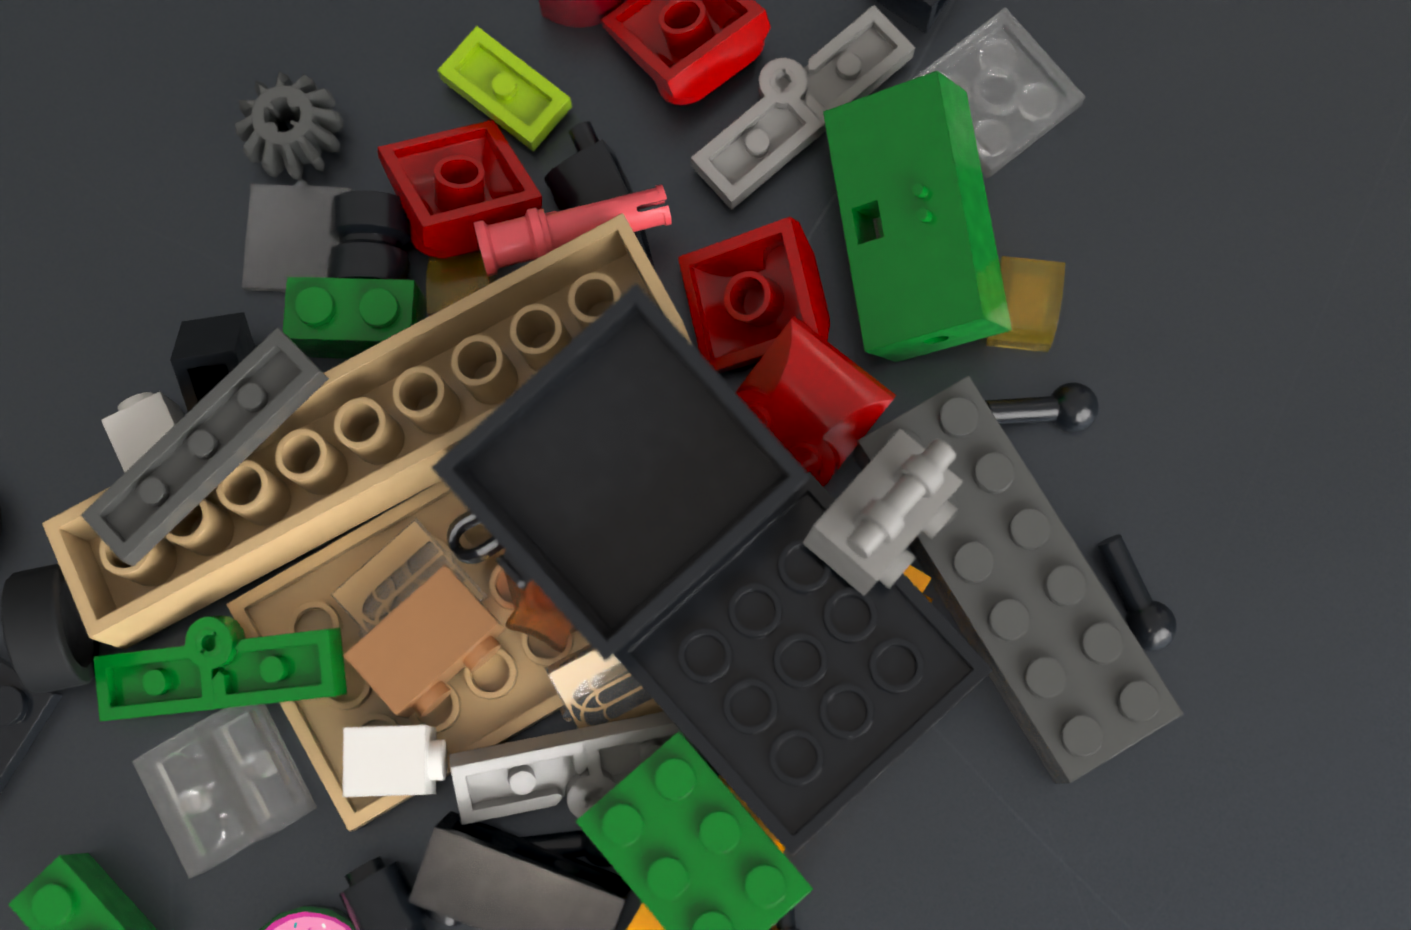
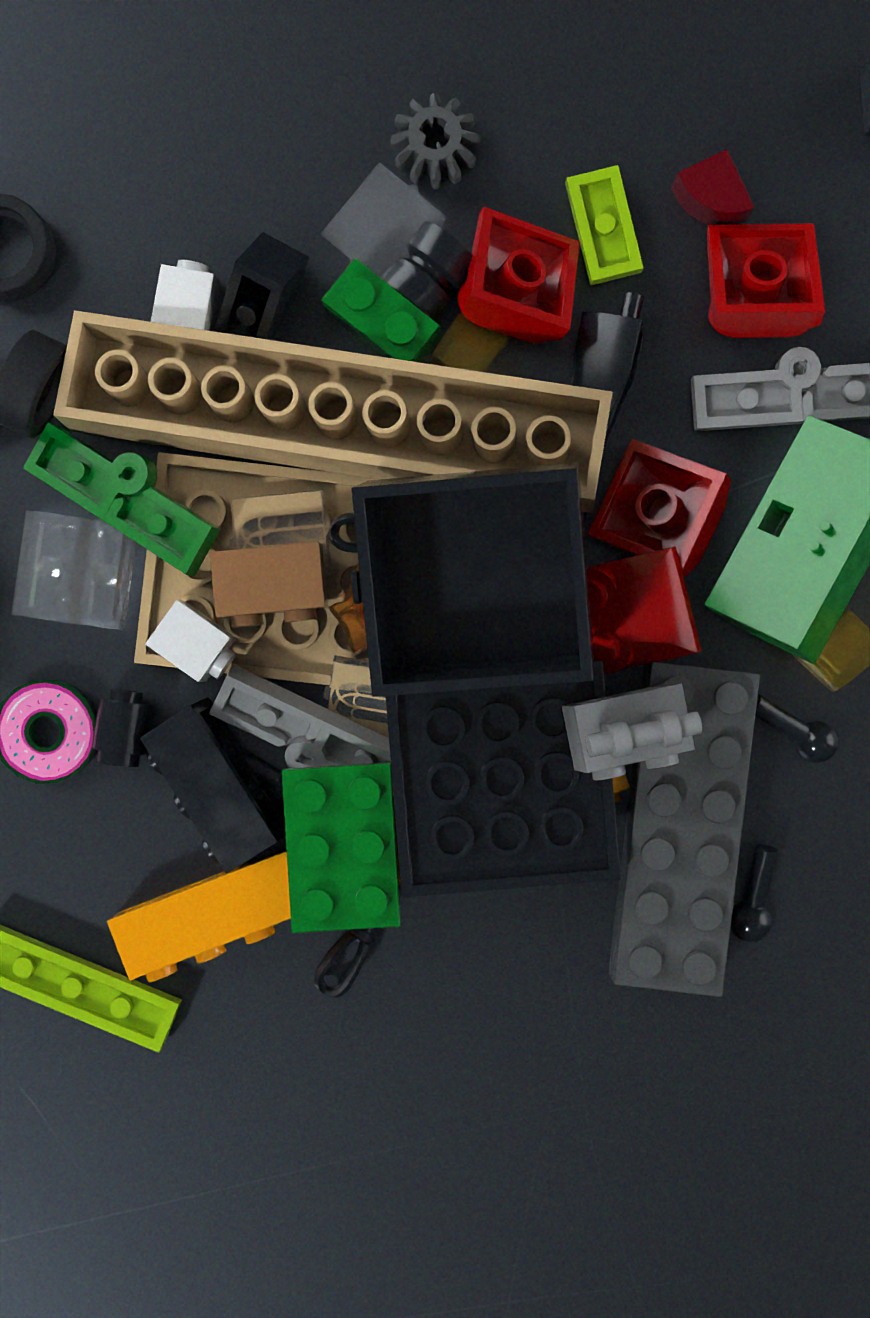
camera: 35 degrees right, 10 degrees up
dark grey plate [81,327,329,566] -> none
coral pin [474,184,672,276] -> none

